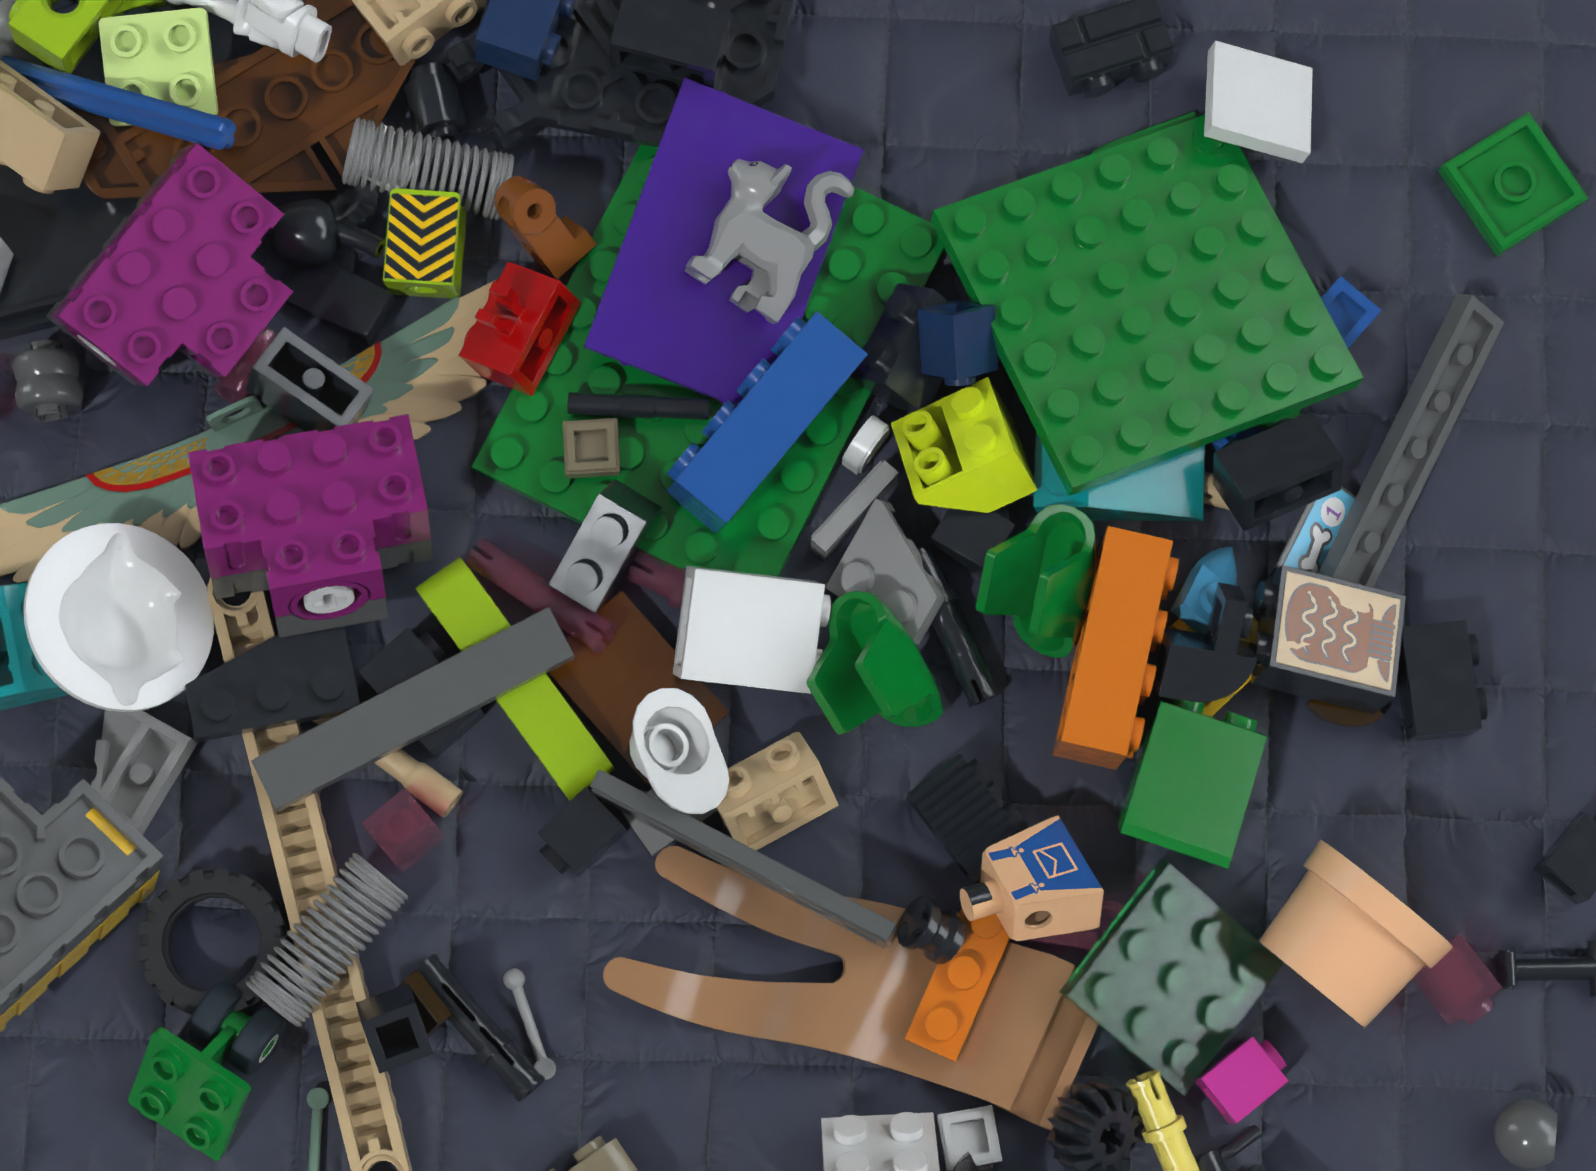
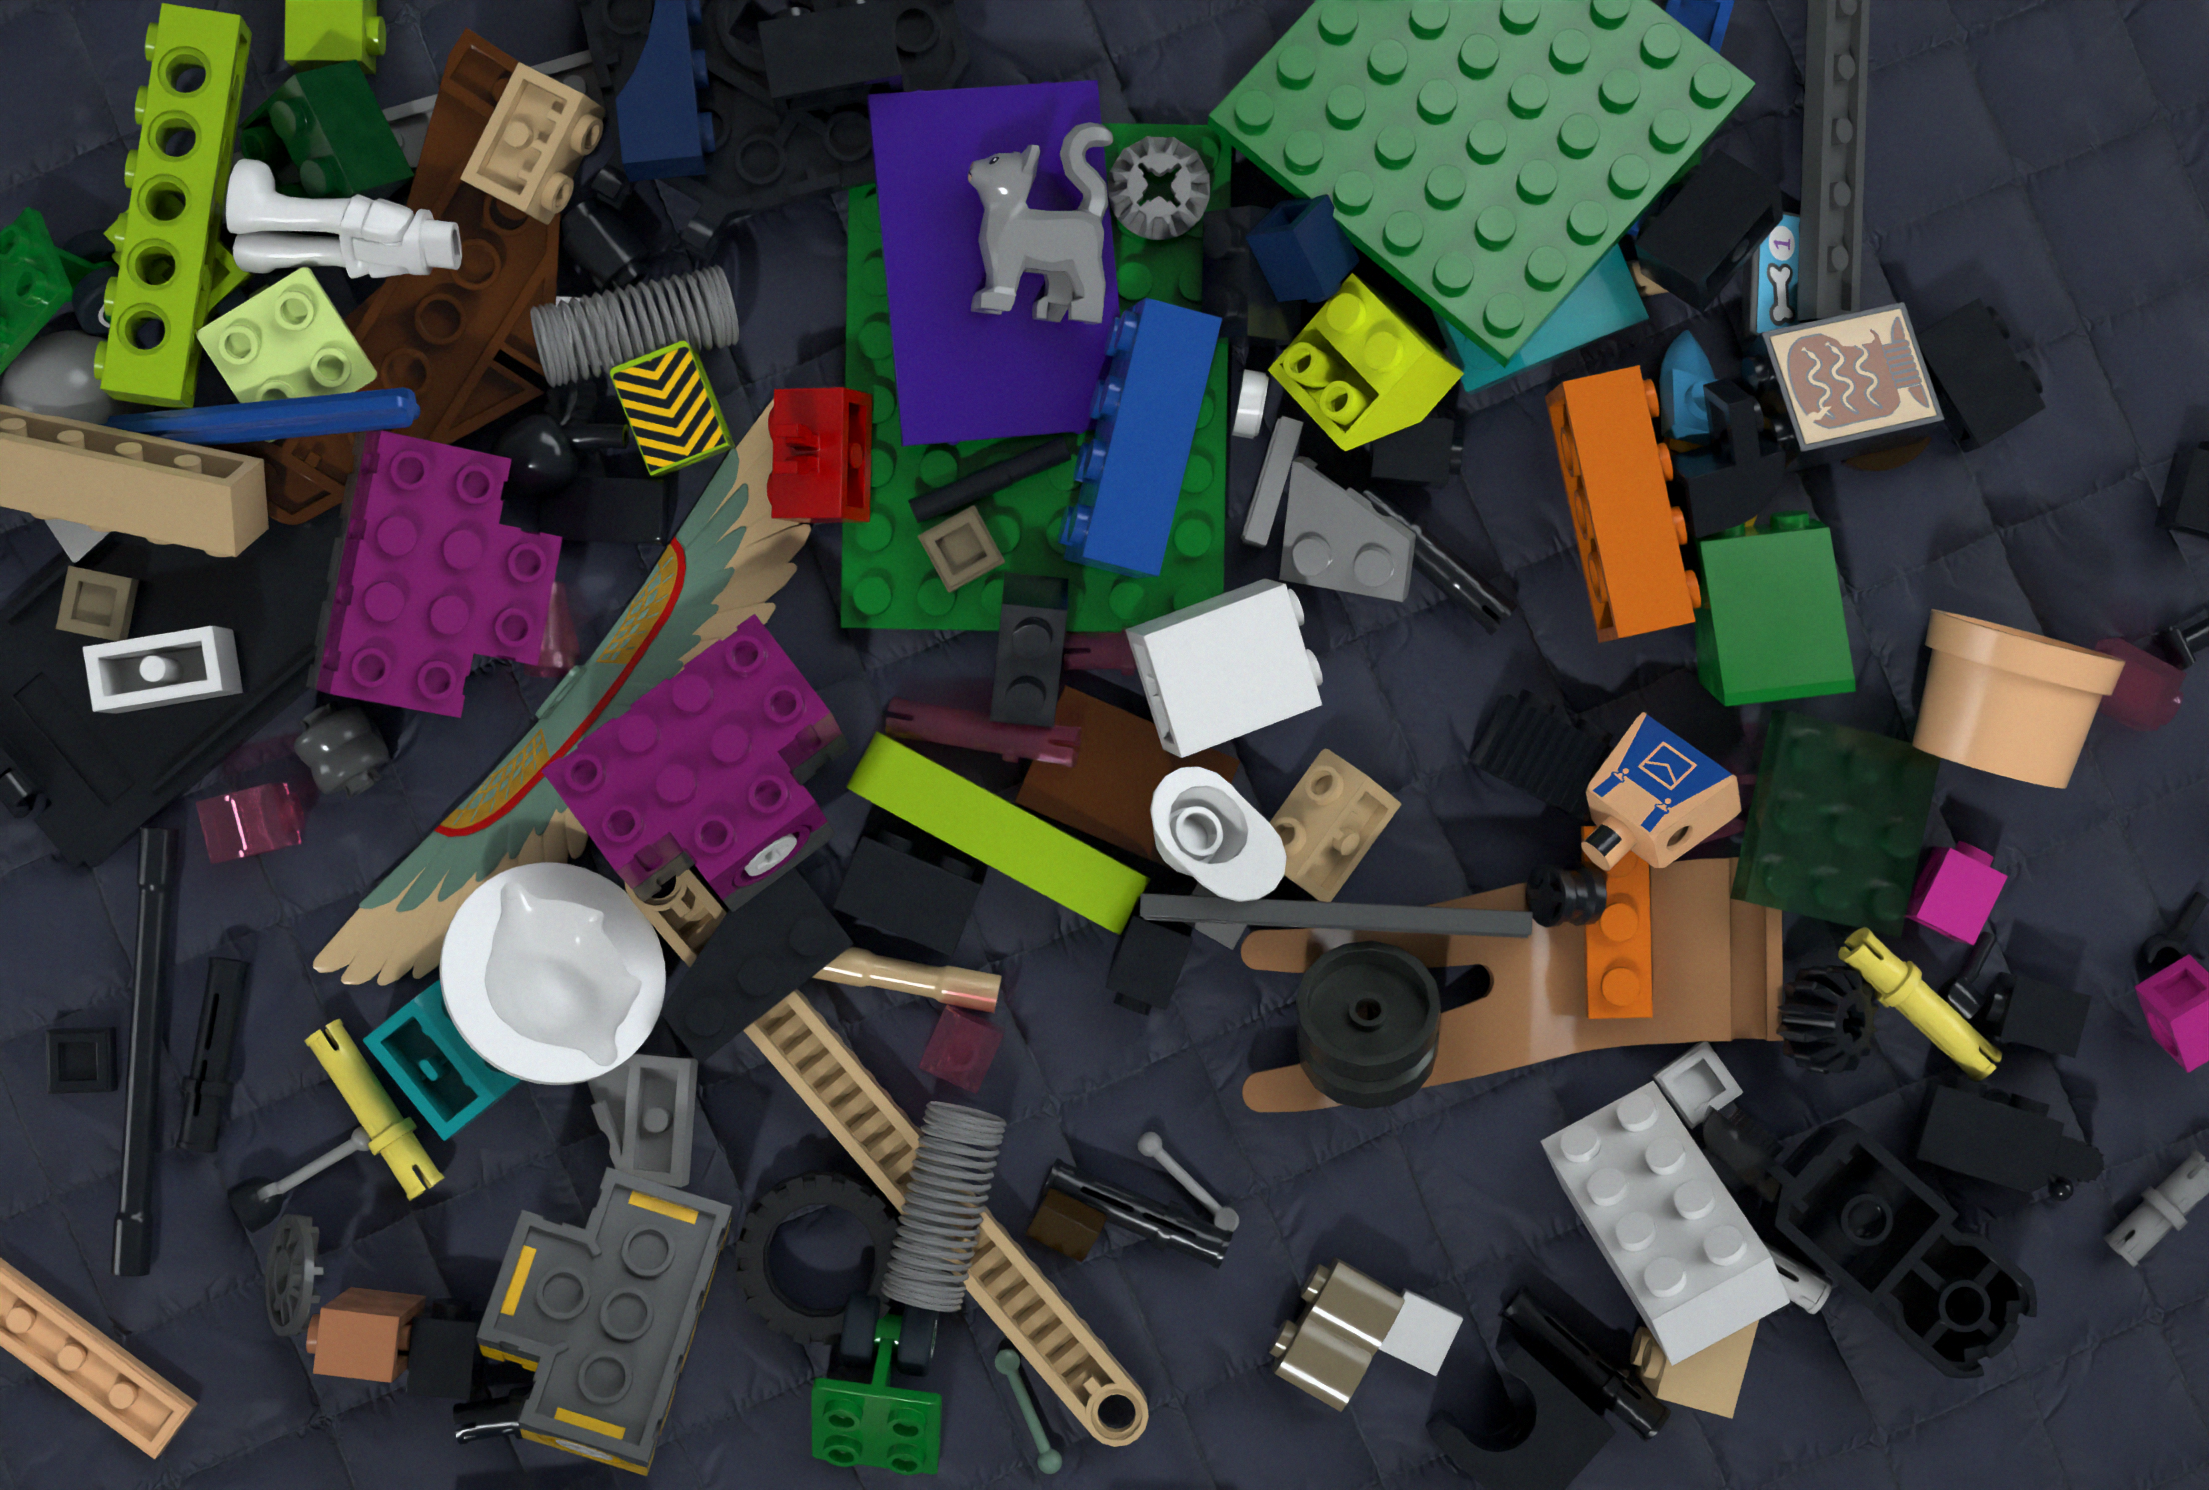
camera: 30 degrees left, 10 degrees up
black brick [245,327,375,432] -> none
dark grey tile [251,607,575,812] -> none
black brick [356,983,434,1074] -> none
dark orange leg [495,175,597,279] -> none
green piece [806,591,943,735] -> none
green piece [976,504,1096,658] -> none
none -> light grey gear [1108,136,1210,240]
none -> pearl dark grey wheel [1296,940,1441,1109]

